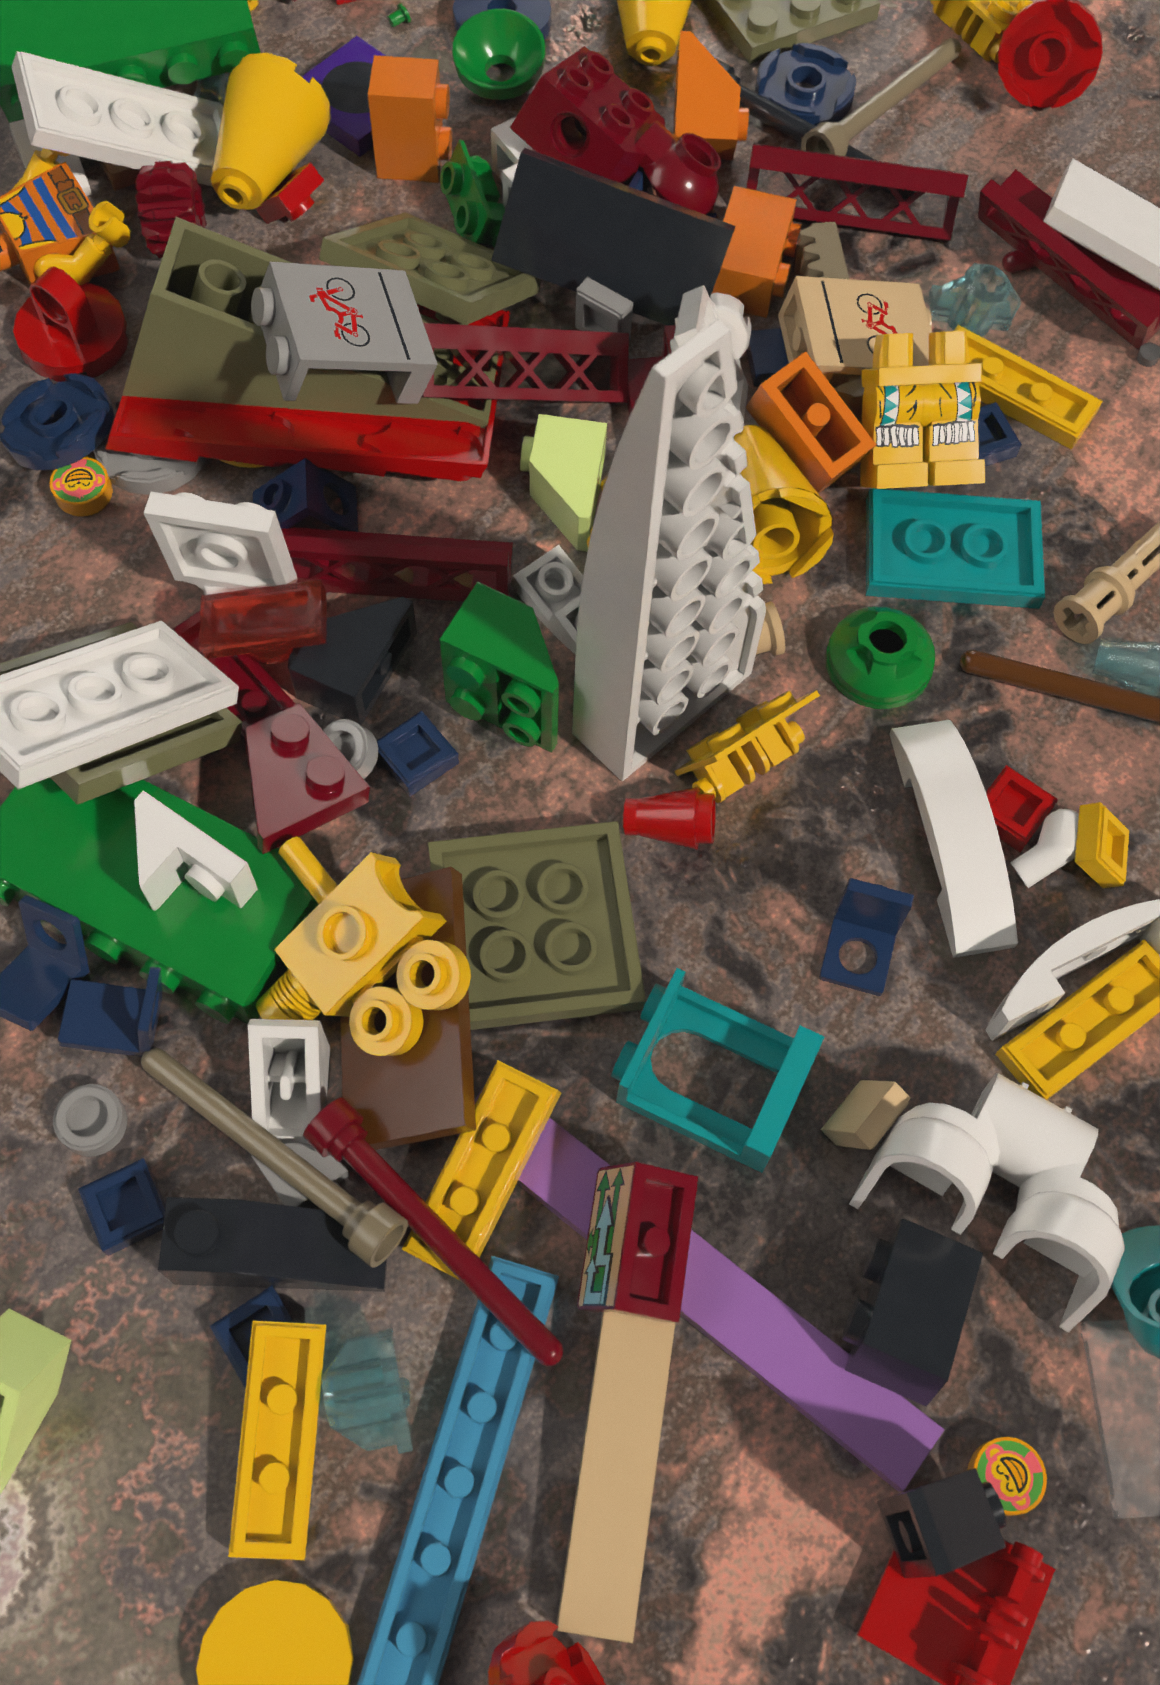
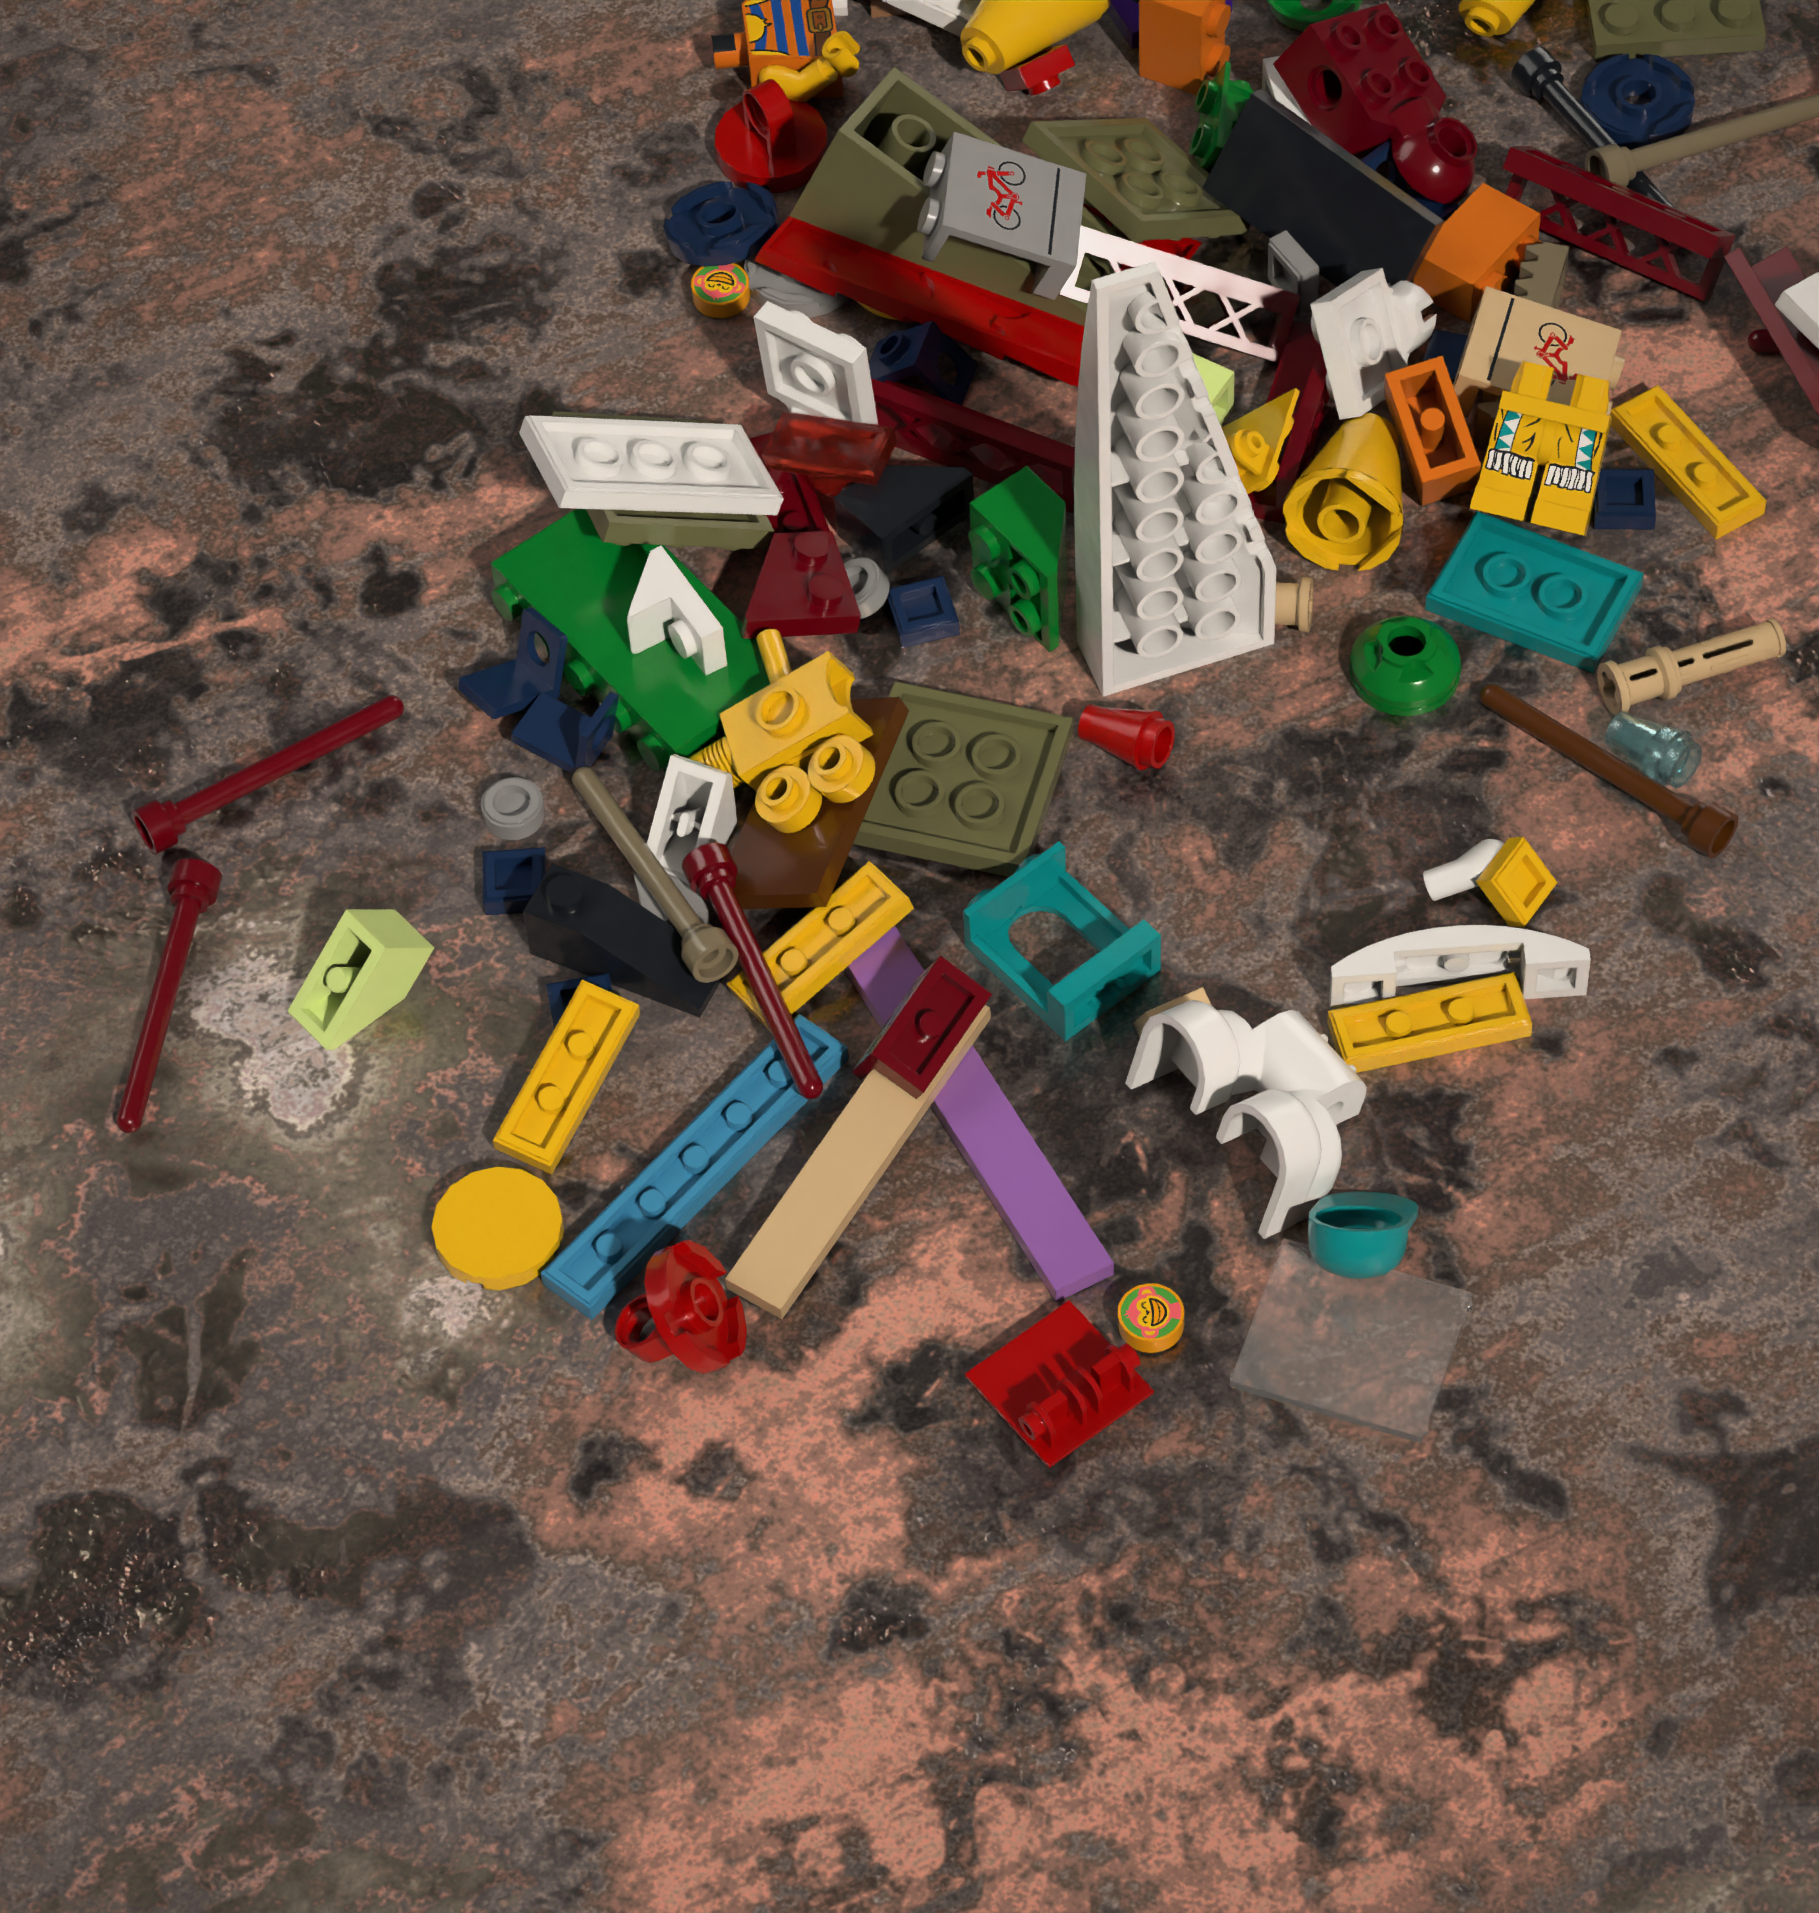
camera: 30 degrees right, 10 degrees down
dark red gear [135,160,207,258] -> none
clear light blue piece [322,1328,413,1454] -> none
orange slope [673,31,749,160] -> none
yellow hinge [674,690,820,803] -> none
dark blue bracket [819,878,914,996] -> none
black brick [842,1218,983,1407] -> none
black slope [877,1468,1006,1578] -> none
white slope [889,720,1018,958] -> none
clear light blue piece [929,263,1021,337] -> none
red tile [986,765,1059,853] -> none

